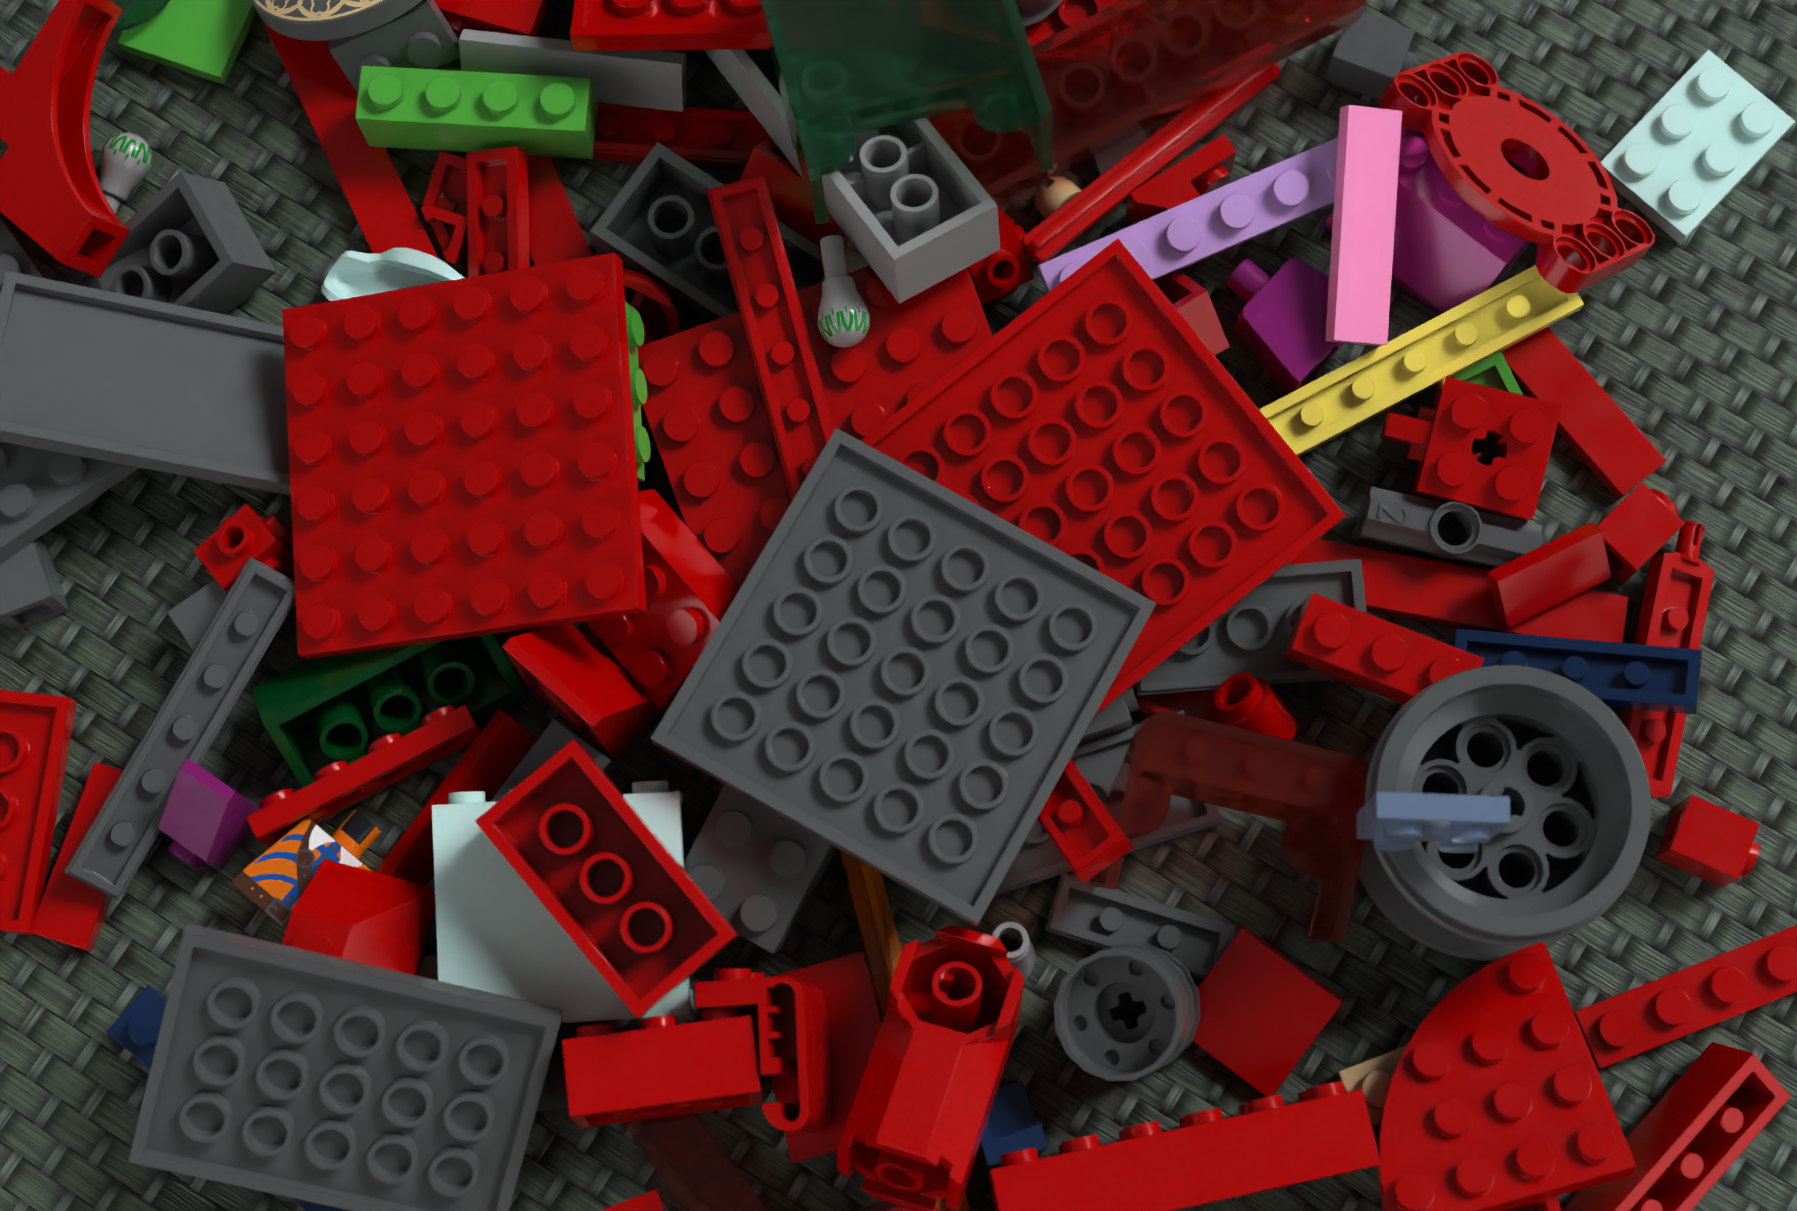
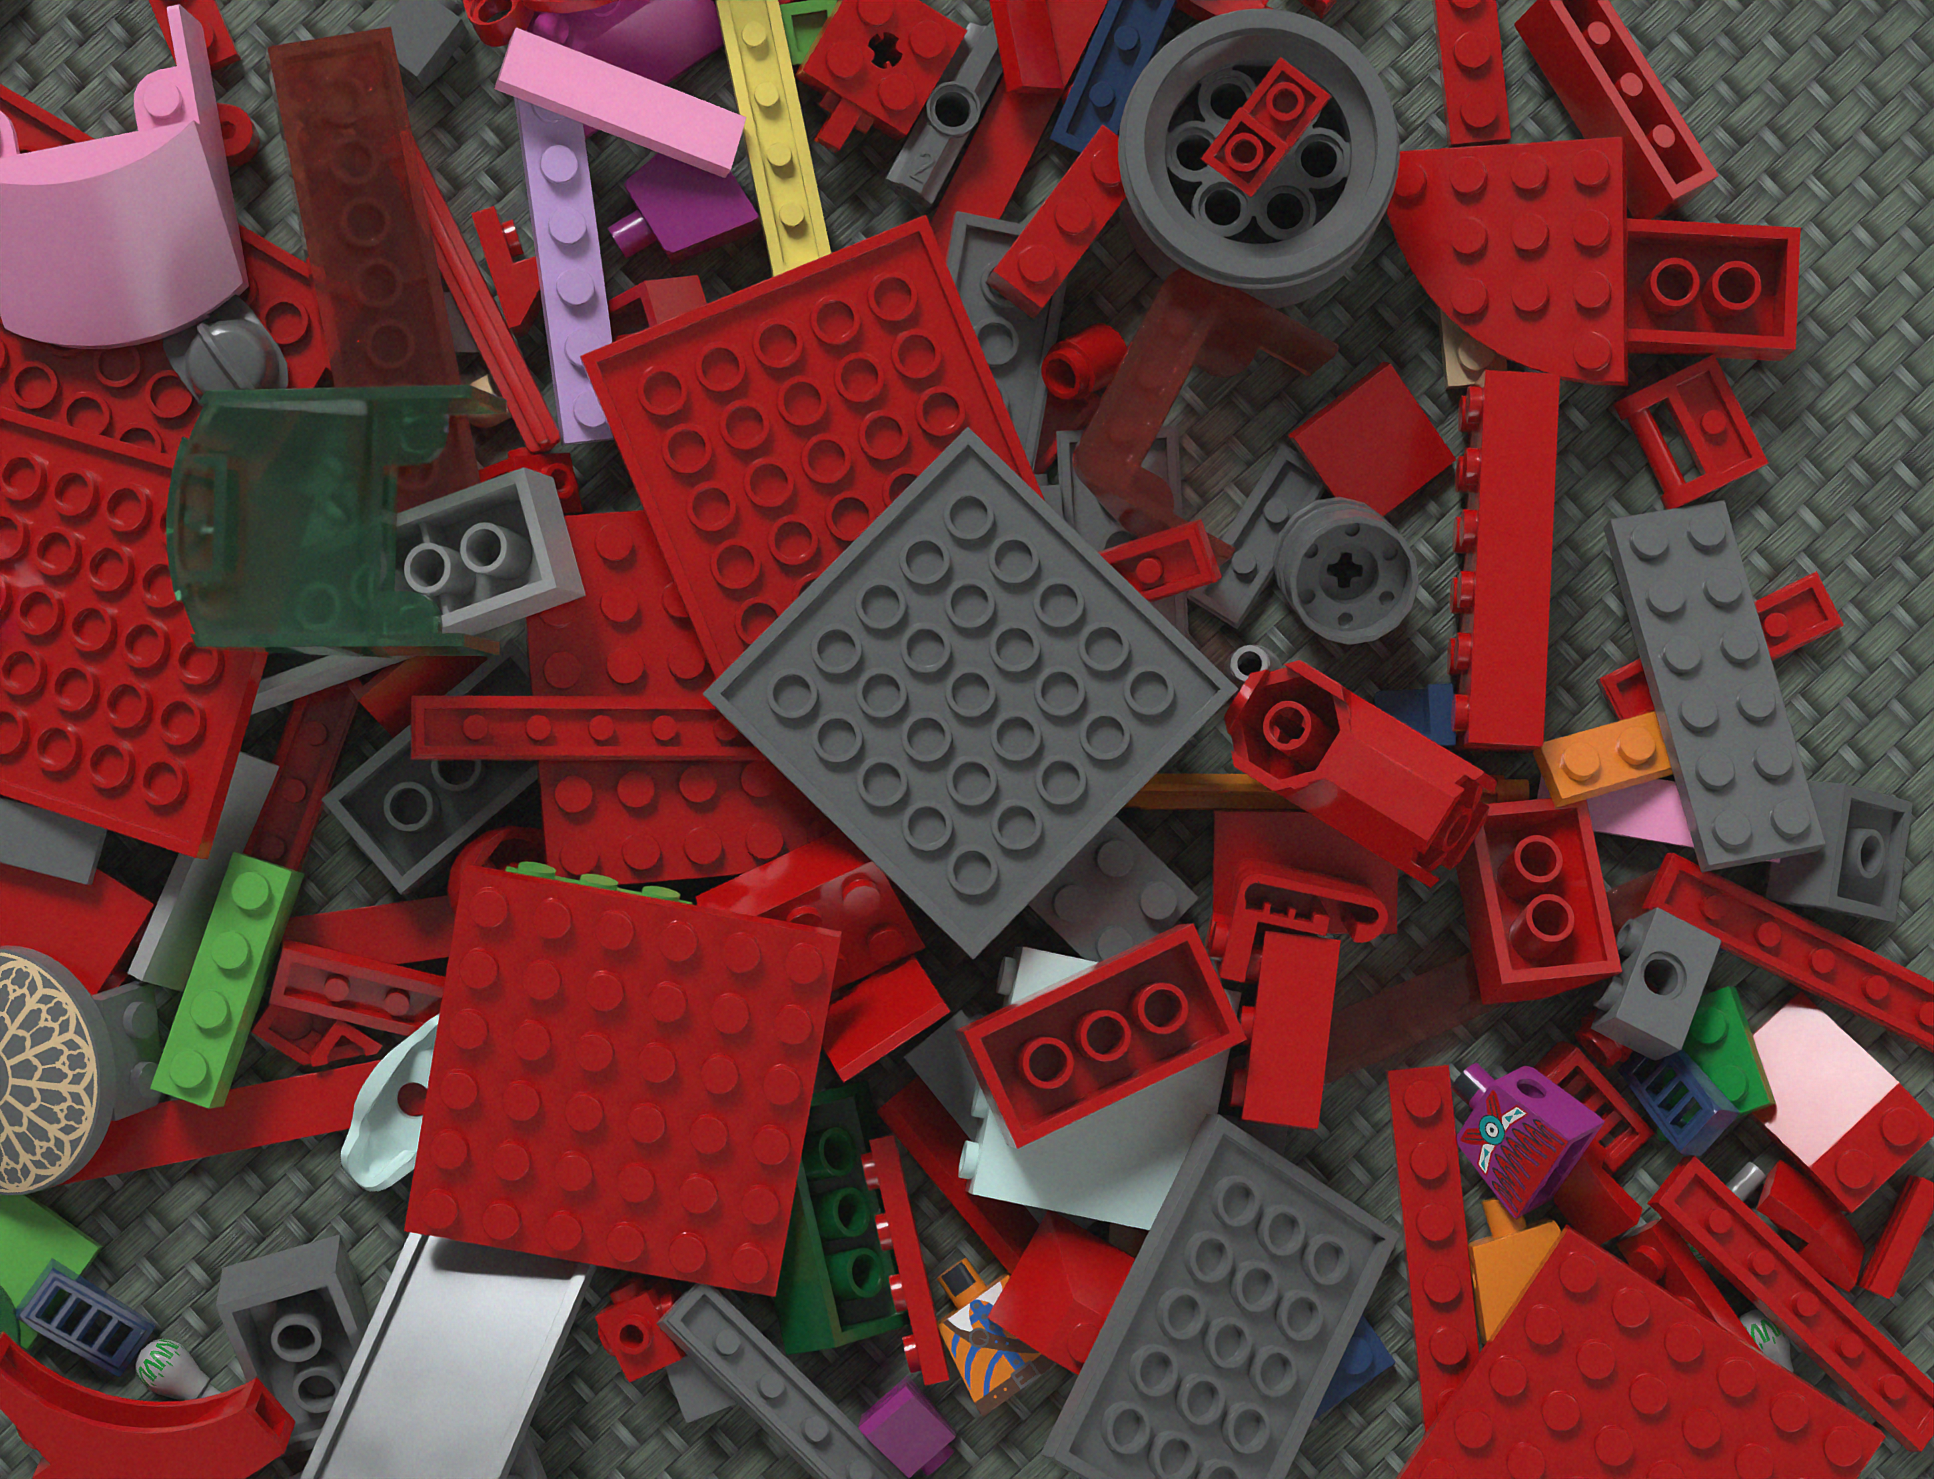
camera: 75 degrees left, 10 degrees up
light grey piece [817,235,870,348] -> none
sand blue plate [1356,792,1510,853] -> none
none -> dark blue slope [16,1258,156,1377]
none -> red slope [1201,57,1332,197]

